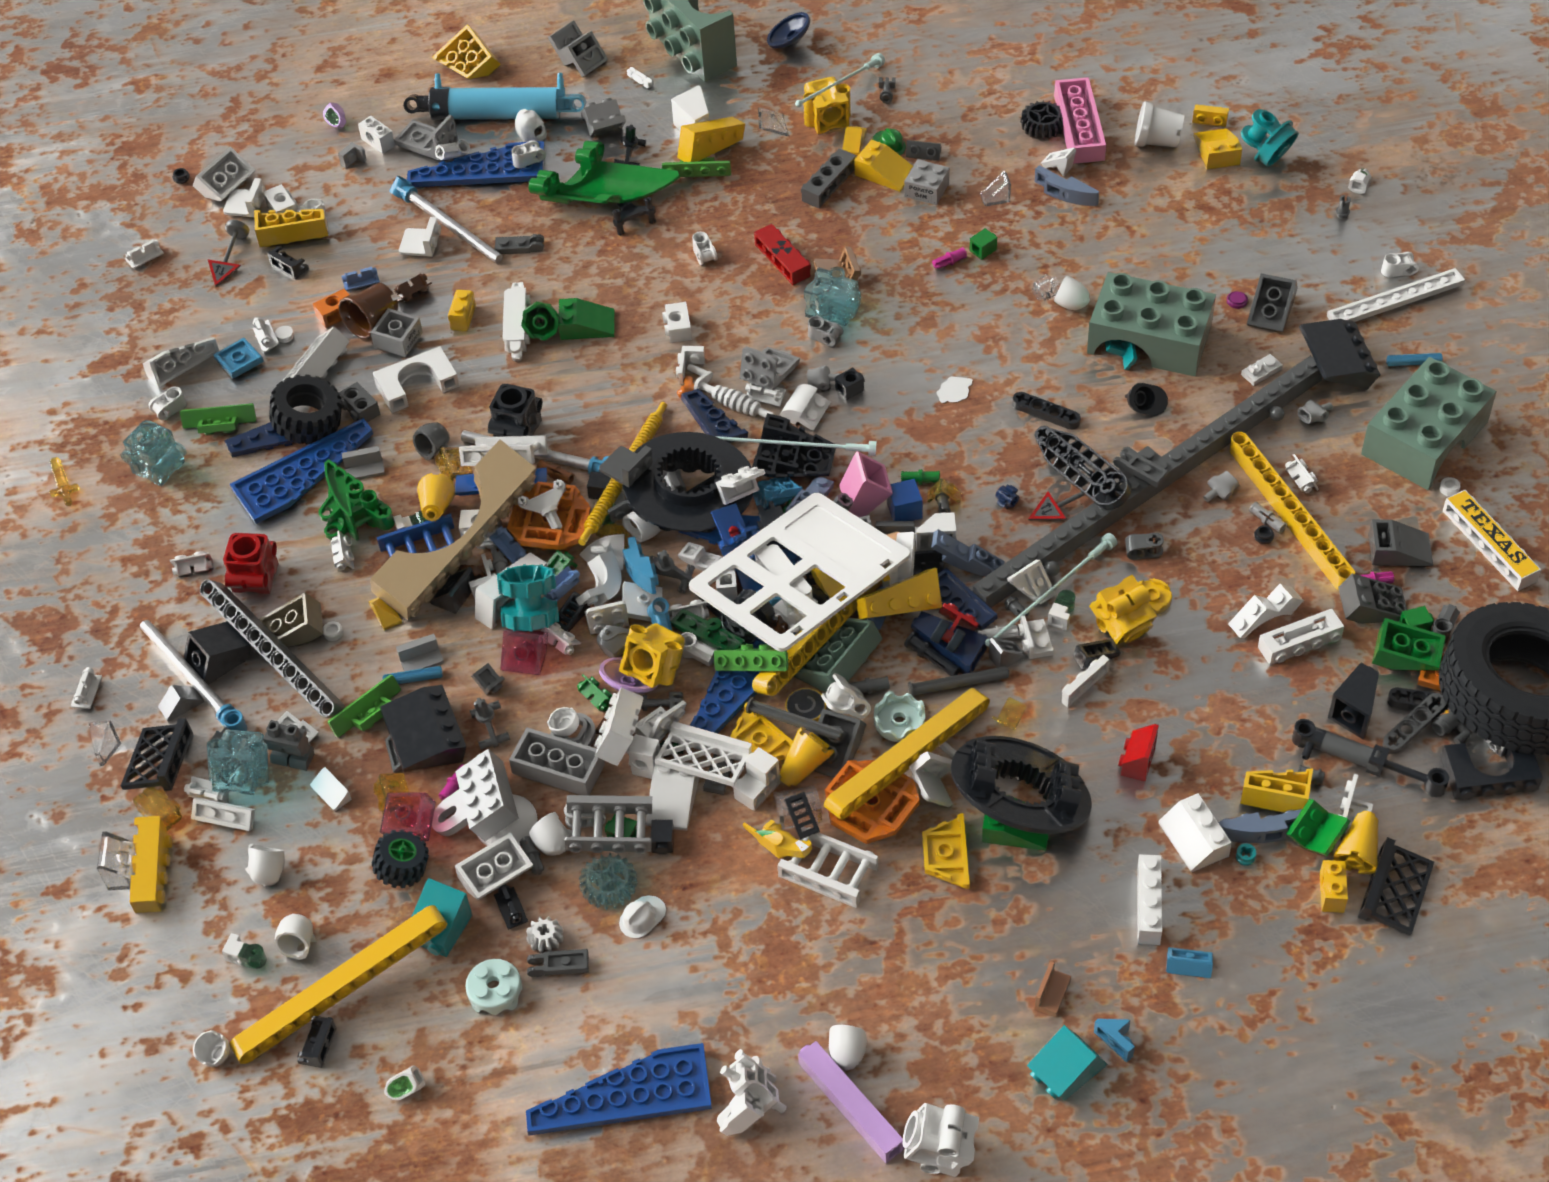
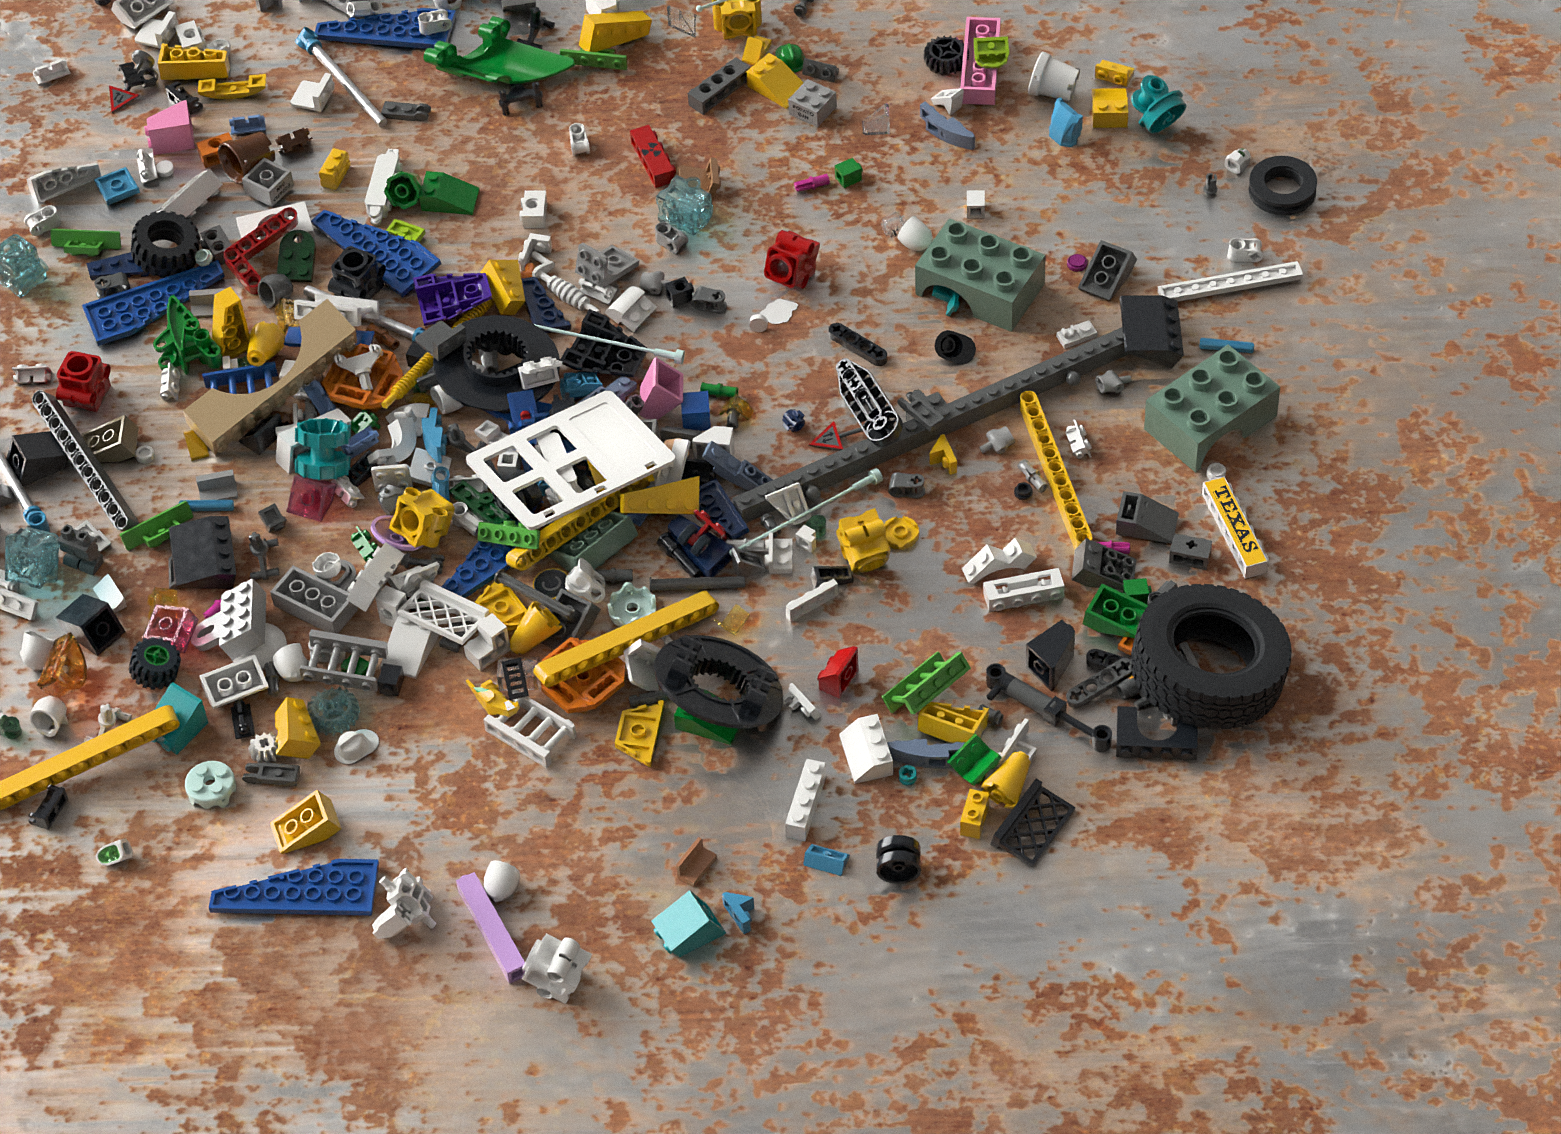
camera: 10 degrees right, 0 degrees up
none -> clear orange window [37,632,87,698]
none -> black slope [55,594,126,656]
none -> white axle [84,704,132,742]
none -> dark grey piece [94,272,131,299]
none -> black piece [117,62,158,91]
none -> bright pink slope [144,100,195,155]
none -> light aqua plate [195,249,213,267]
none -> yellow slope [198,74,267,99]
none -> yellow wedge [212,287,250,359]
none -> red beam [224,207,298,295]
none -> yellow slope [270,790,342,854]
none -> yellow wedge [275,697,321,759]
none -> dark green plate [277,230,316,282]
none -> blue wing [311,210,442,298]
none -> lime plate [386,219,426,242]
none -> dark purple wedge [413,273,492,328]
none -> yellow wedge [480,259,525,315]
none -> dark grey axle [629,690,668,707]
none -> dark grey piece [691,286,727,314]
none -> white tile [749,314,768,332]
none -> red piece [764,230,820,289]
none -> white plate [783,683,822,721]
none -> black wheel [876,835,921,884]
none -> bright green fence [881,652,971,714]
none -> yellow slope [929,434,957,475]
none -> white brick [967,190,985,218]
none -> lime slope [973,36,1009,68]
none -> dark azure slope [1049,97,1083,147]
none -> dark grey brick [1169,534,1212,570]
none -> black tyre [1248,156,1317,215]

